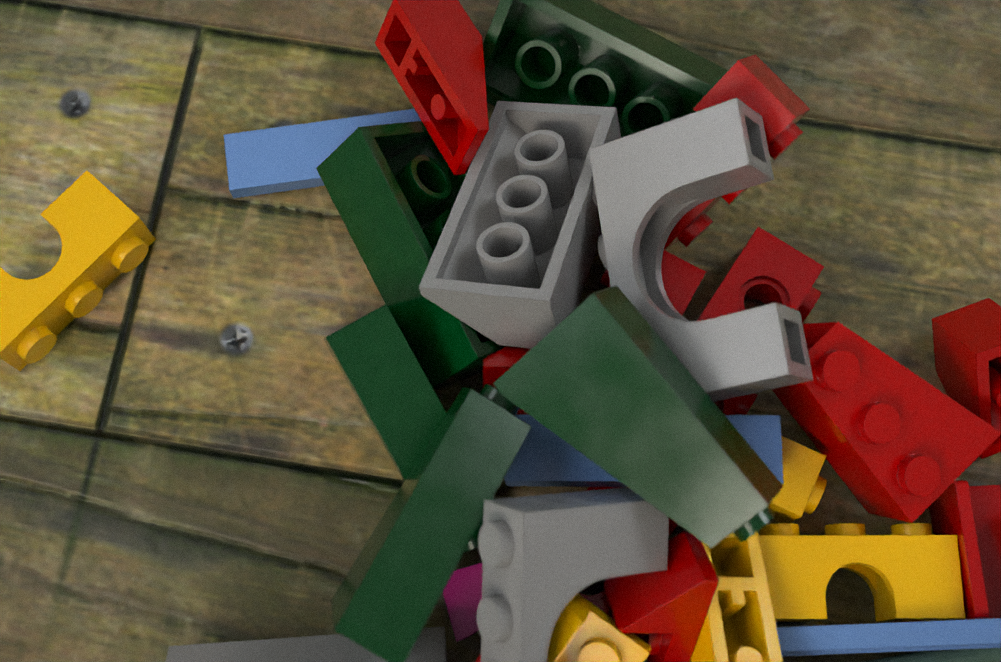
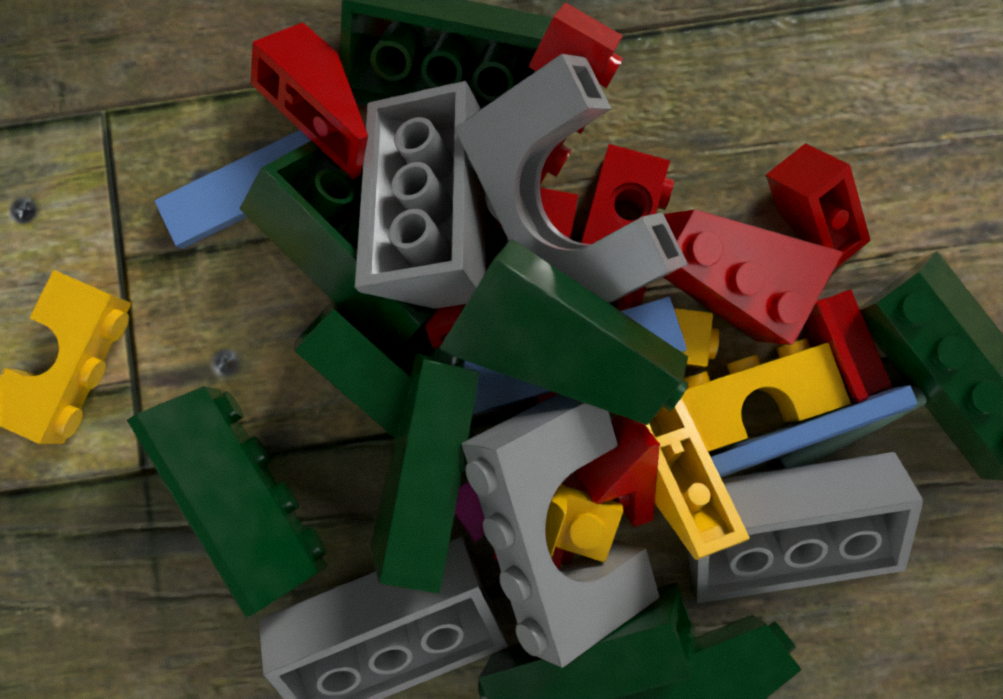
camera: 15 degrees left, 10 degrees up
none -> dark green slope [127,386,328,619]

